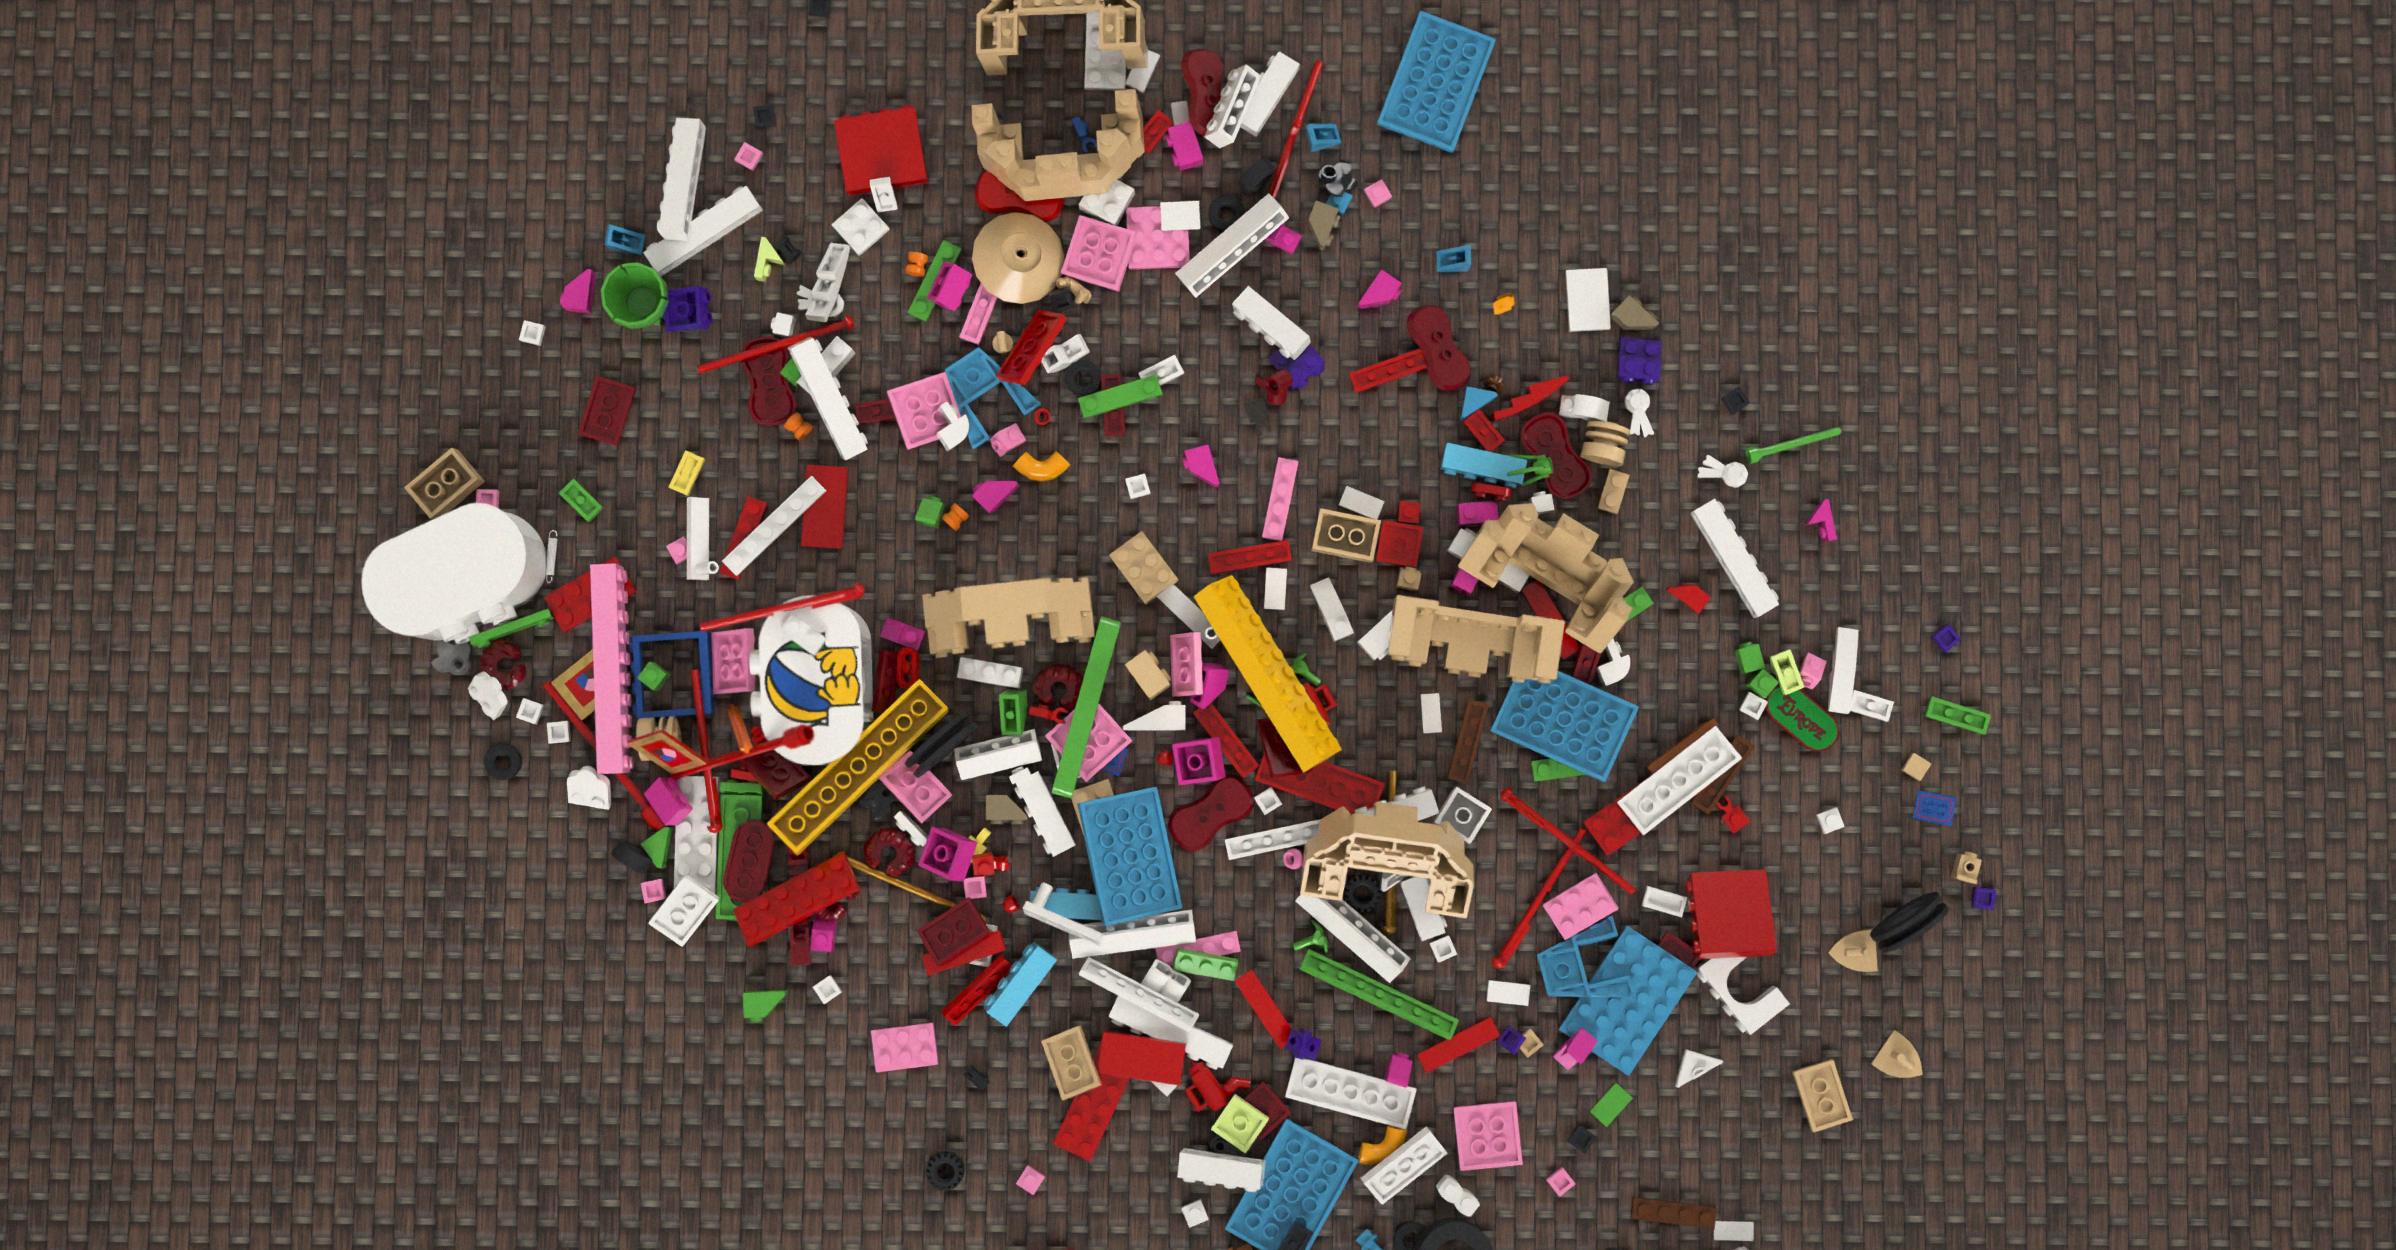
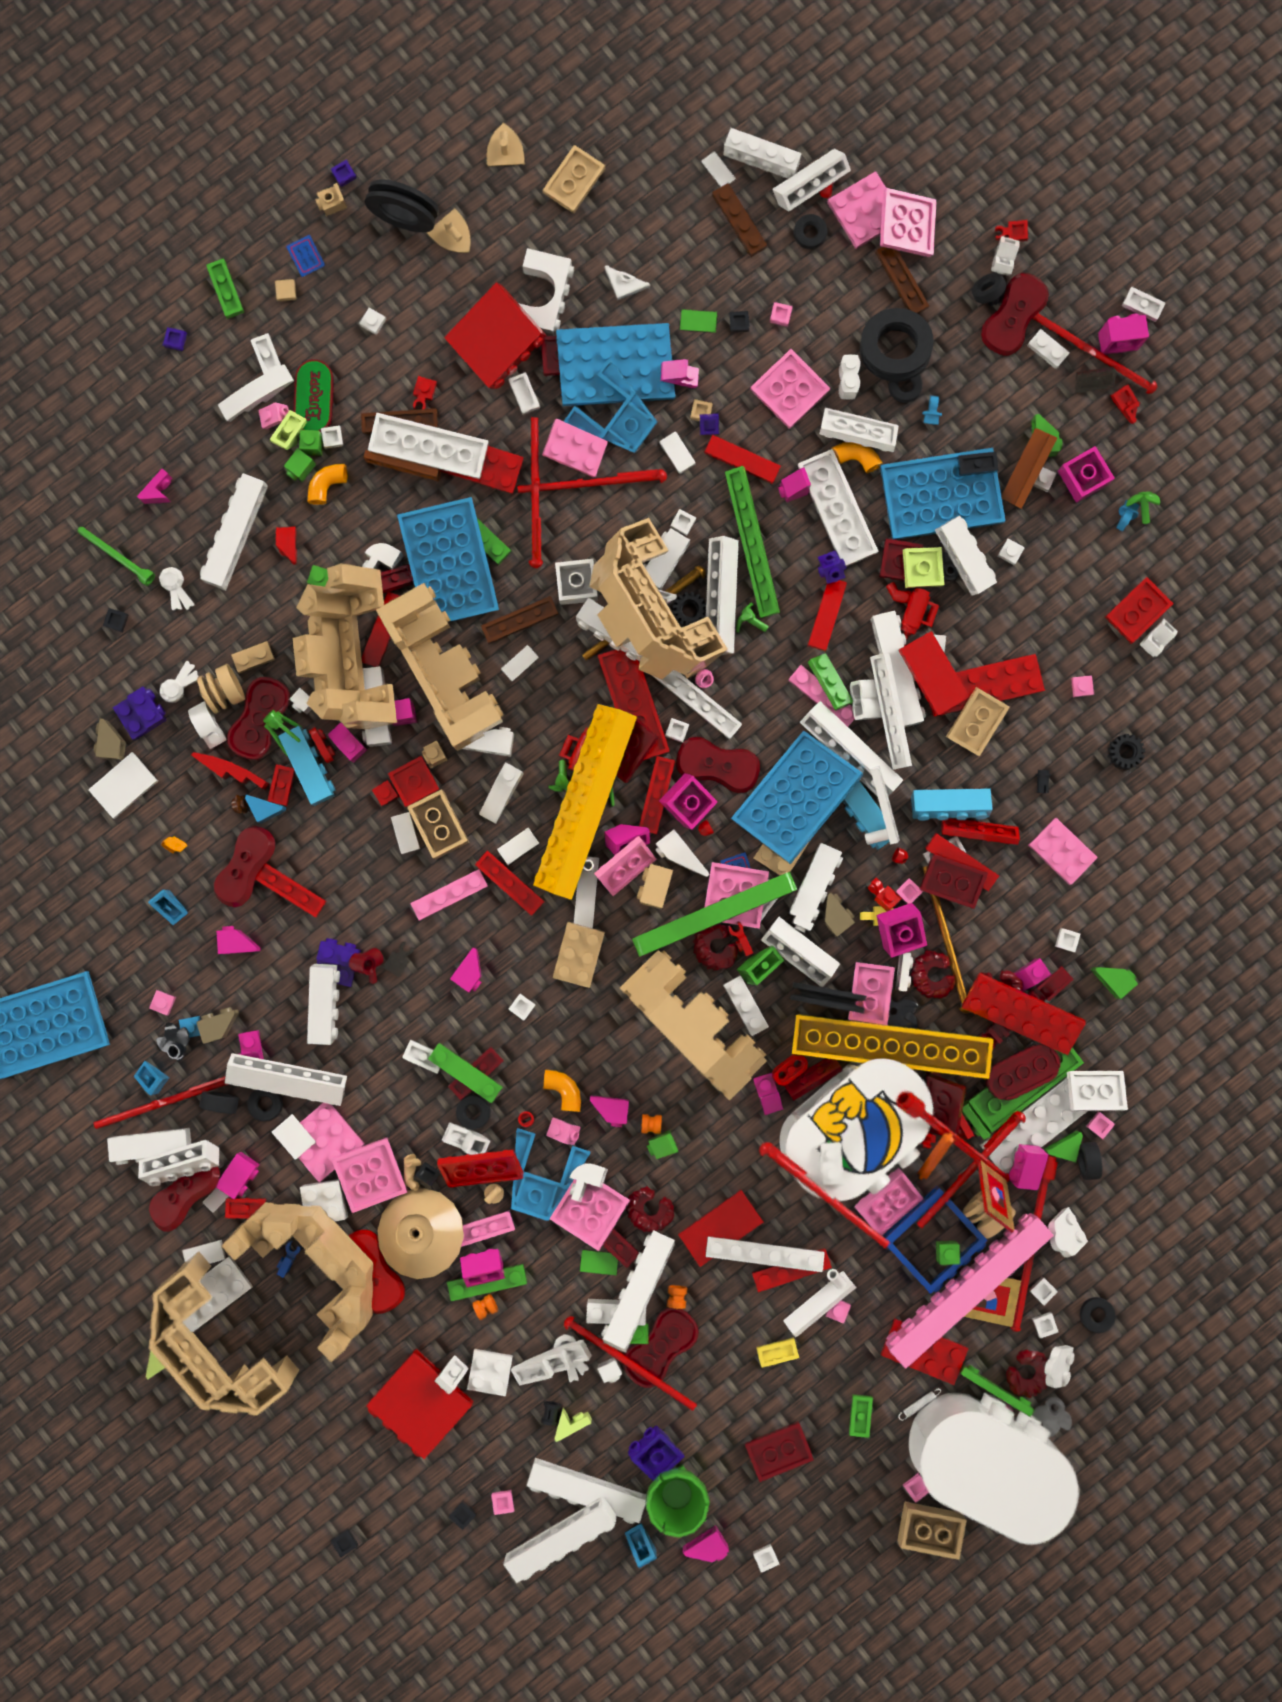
camera: 130 degrees left, 0 degrees up
none -> light orange cylinder [308,464,347,505]
none -> bright green sticker [580,1250,618,1275]
none -> dark red piece [626,1186,675,1233]

